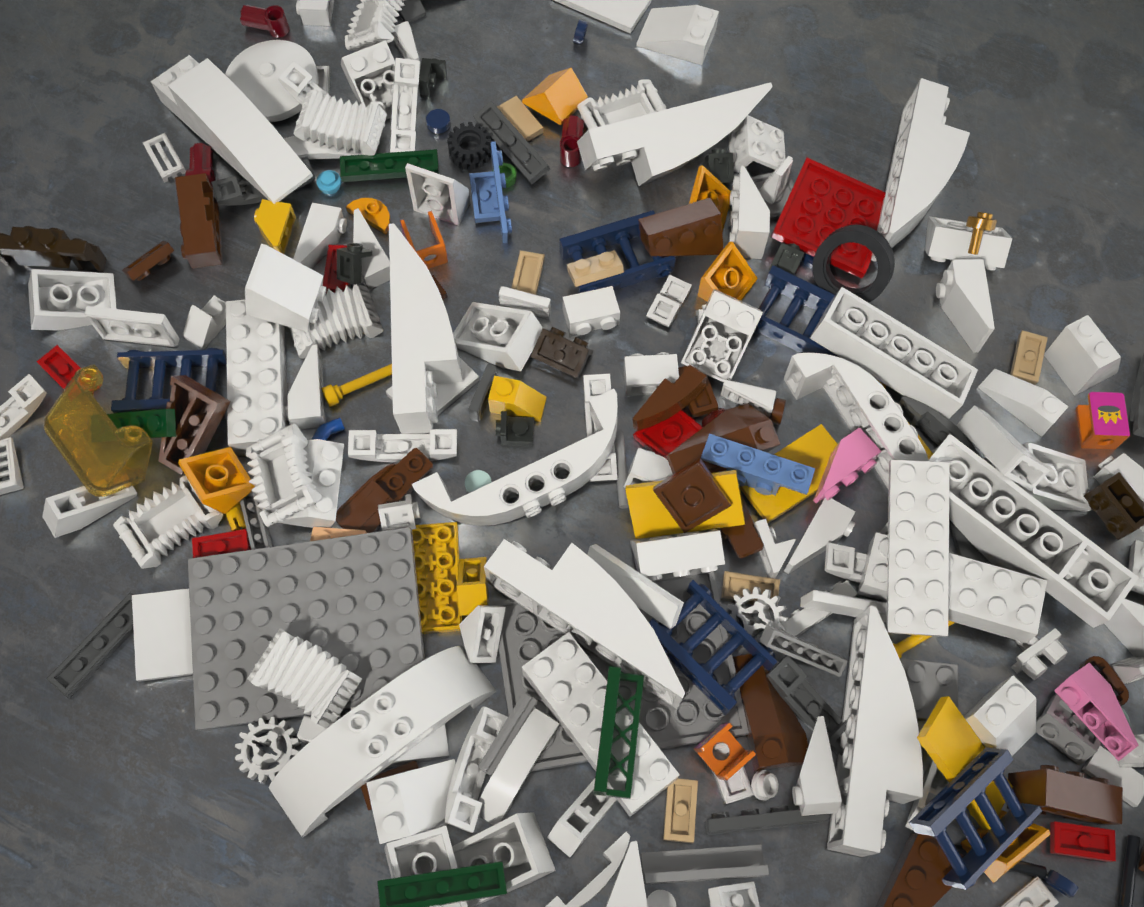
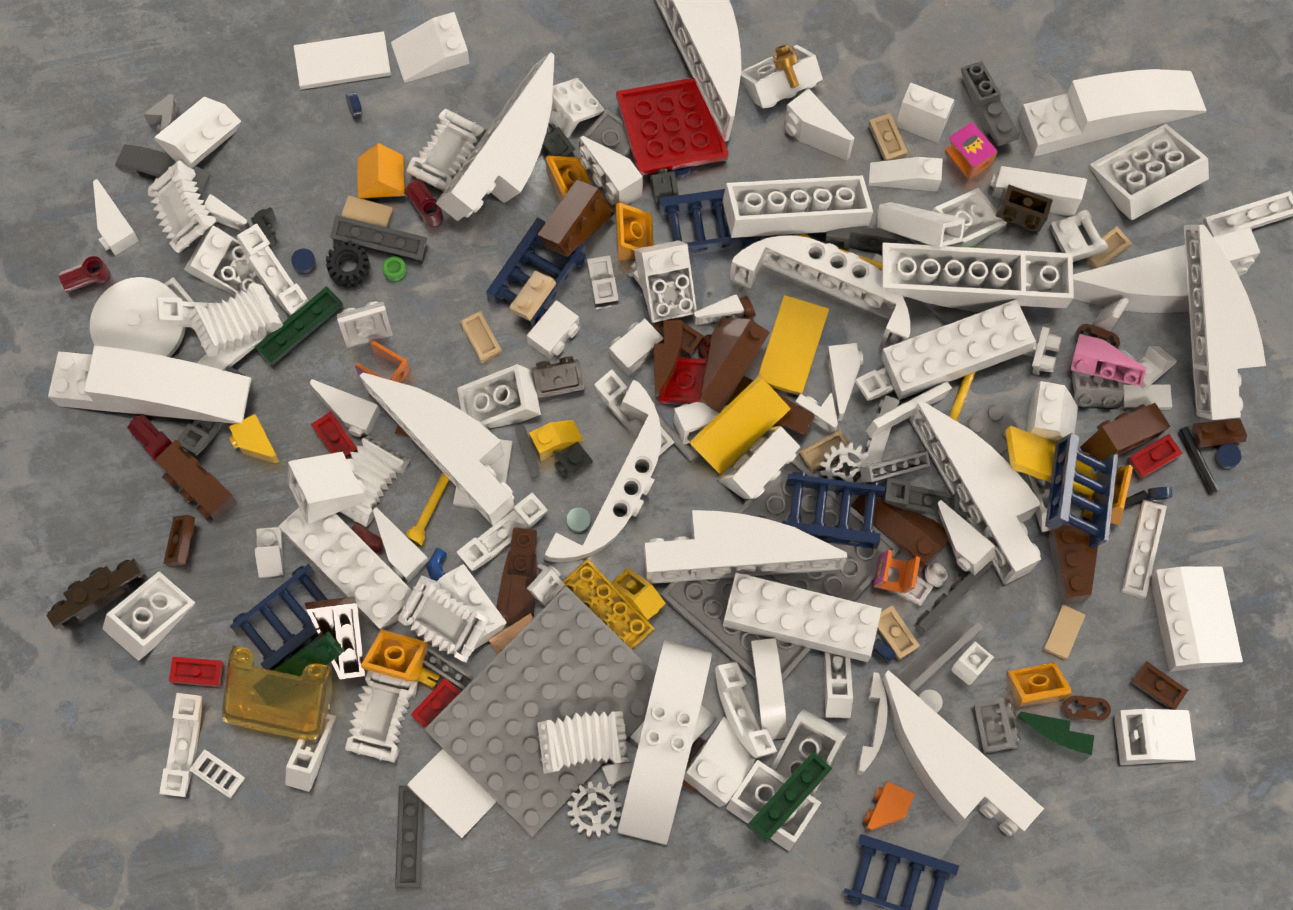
camera: 40 degrees left, 5 degrees up
white tile [84,306,180,347] -> none
white tile [143,133,186,183] -> none
white slope [293,203,347,269] -> none
medium azure plate [316,170,341,194] -> none
pearl dark grey bracket [337,243,372,285] -> none
light orange plate [346,198,390,234] -> none
white slope [459,605,506,663] -> none
medium blue bracket [469,141,512,243] -> none
light grey axle [479,693,537,776] -> none
white tile [499,286,551,319] -> none
white tile [587,544,684,629] -> none
dark green fence [593,666,644,799] -> none
reddish brown tile [653,458,732,534] -> none
medium blue bracket [701,434,815,496] -> none
white slope [758,156,793,204] -> none
black tyre [813,225,895,303] -> none
bright pink slope [813,427,882,504] -> none
white plate [886,460,949,637] -> none
none -> clear red arm [351,523,384,553]
none -> dark blue tile [873,638,896,662]

